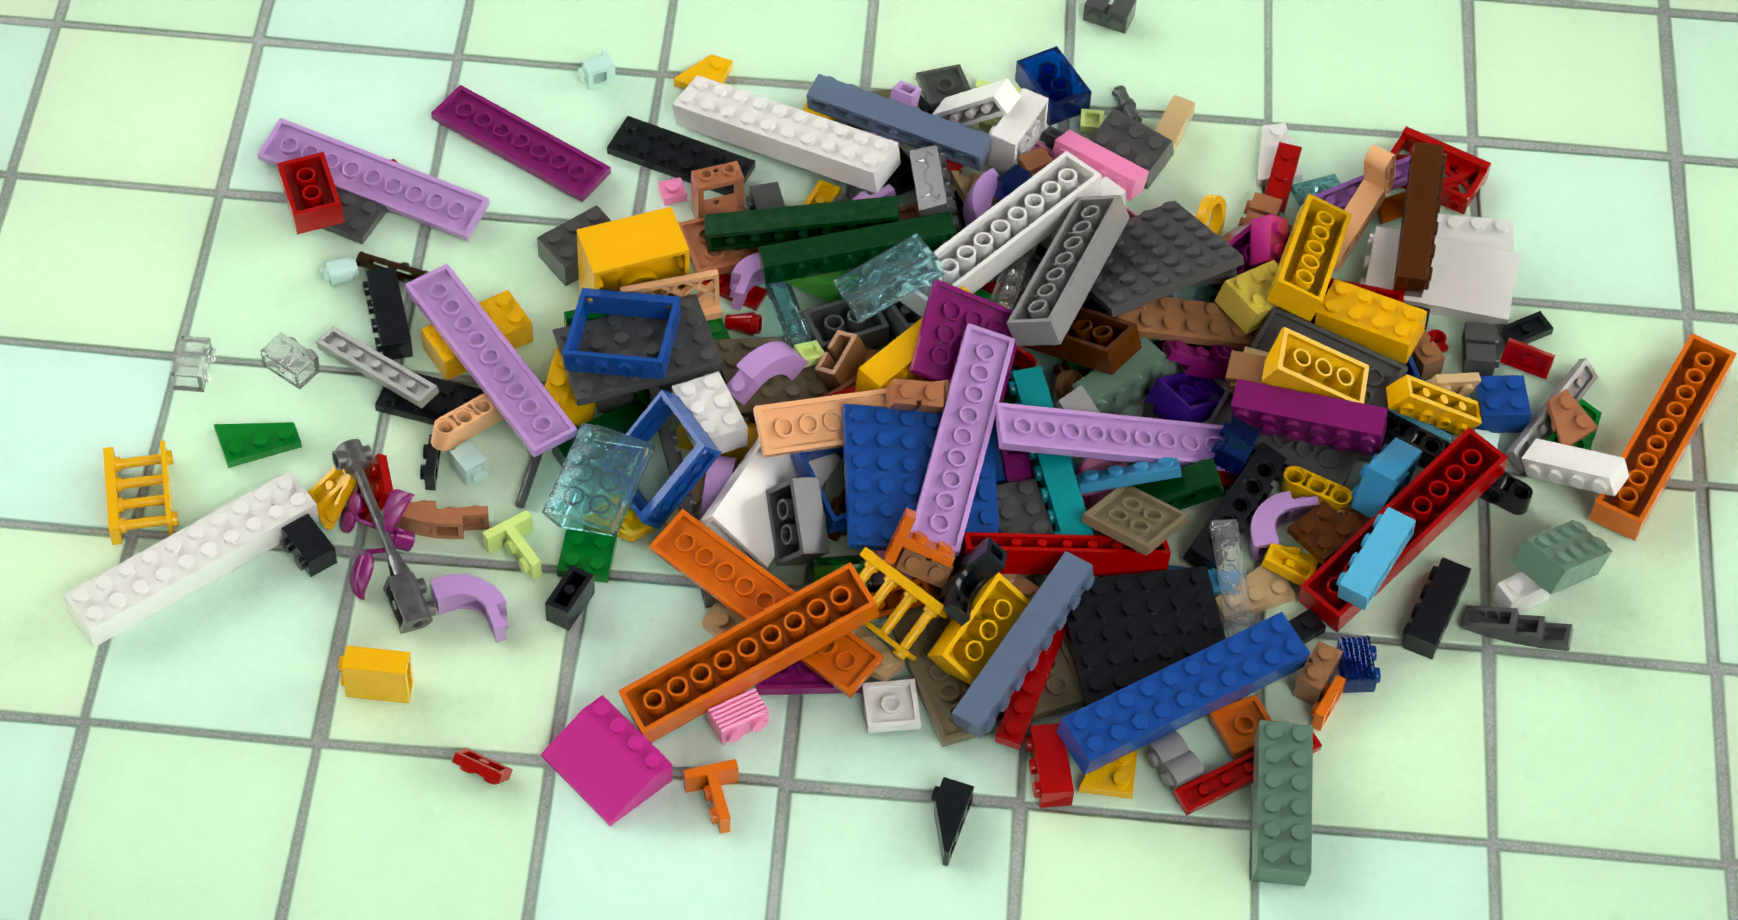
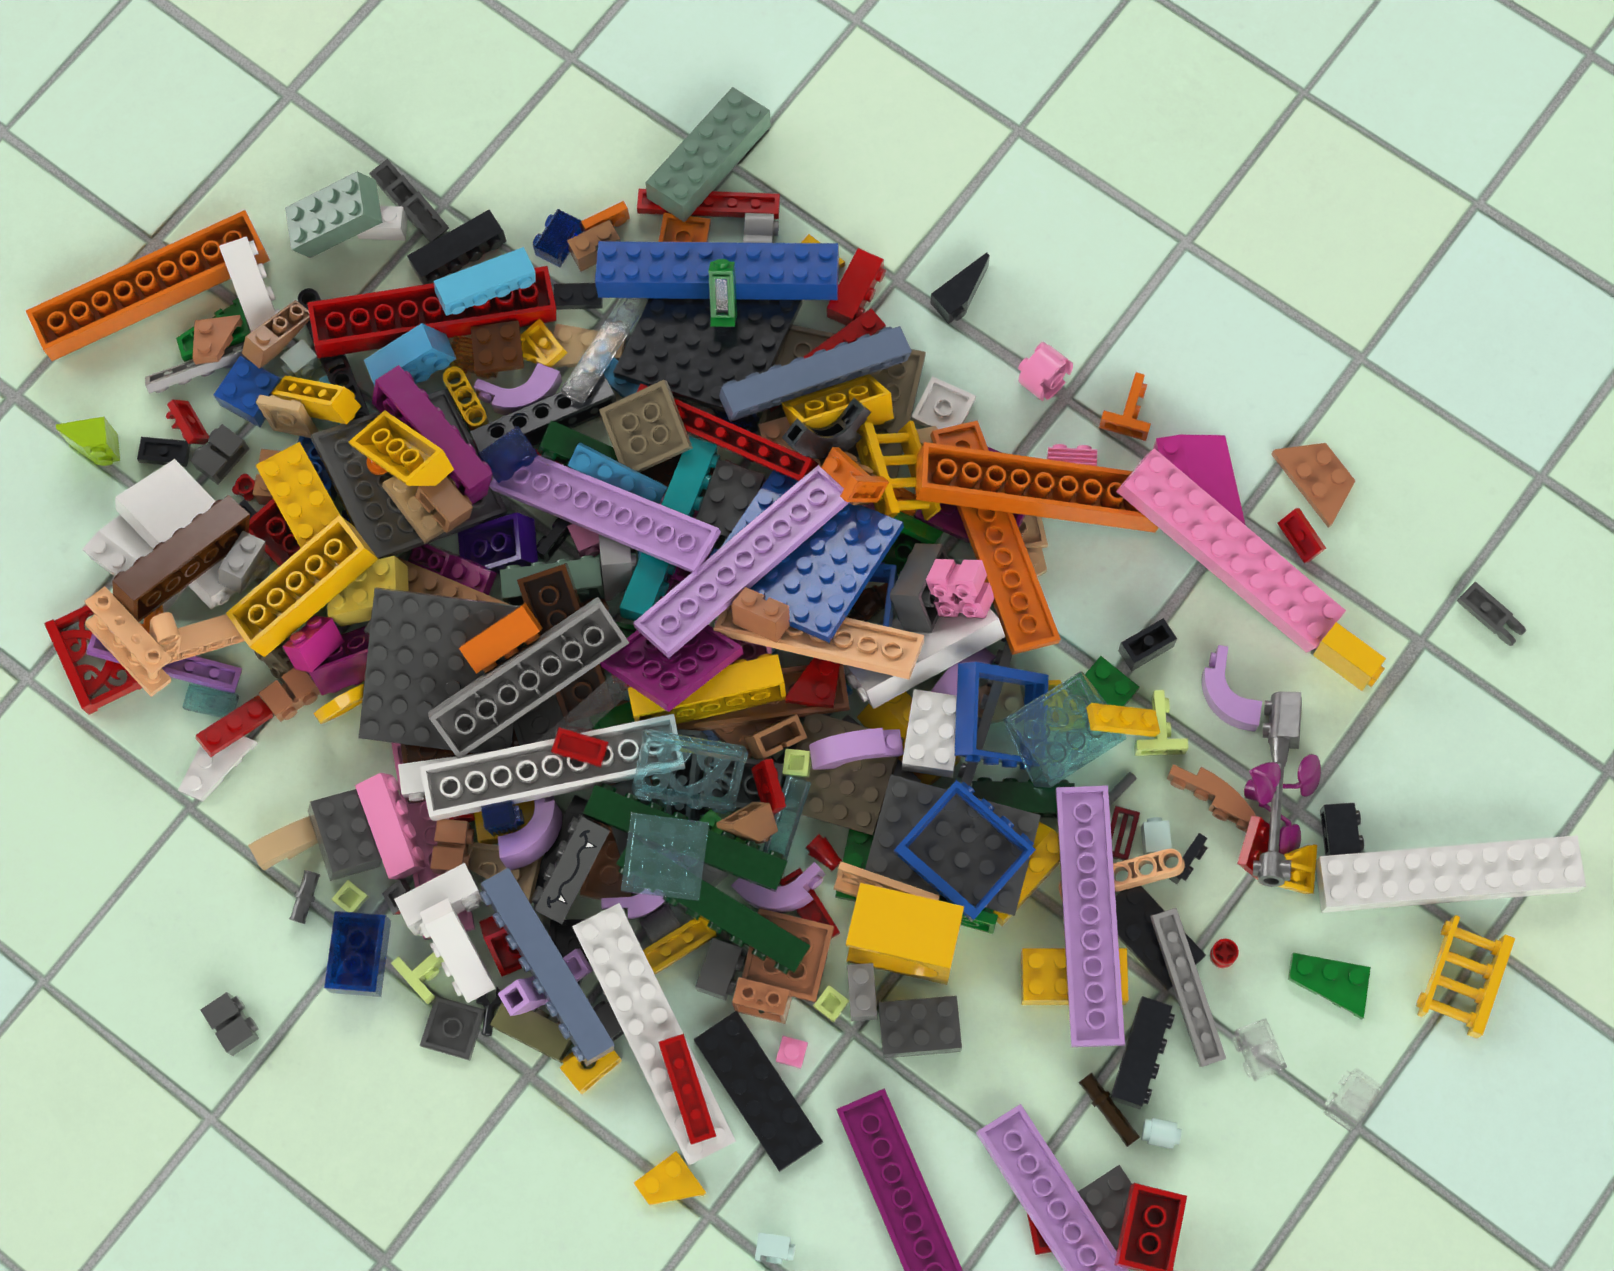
camera: 140 degrees left, 20 degrees up
none -> lime slope [56,417,120,466]
none -> light nougat fence [85,587,172,697]
none -> light grey brick [218,531,265,594]
none -> medium nougat slope [242,300,310,369]
none -> orange brick [459,603,542,674]
none -> red tile [551,727,609,768]
none -> clear light blue plate [621,813,709,901]
none -> red plate [658,1033,716,1145]
none -> green window [708,259,737,327]
none -> medium nougat slope [716,802,778,844]
none -> red plate [751,759,786,815]
none -> bright pink brick [926,559,994,618]
none -> bright pink brick [1018,342,1073,401]
none -> yellow plate [1086,703,1160,737]
none -> dark red tile [1111,806,1140,861]
none -> bright pink brick [1116,448,1346,653]
none -> red wheel [1209,938,1239,968]
none -> nougat wing [1271,443,1355,528]
none -> dark grey hinge [1457,582,1526,646]

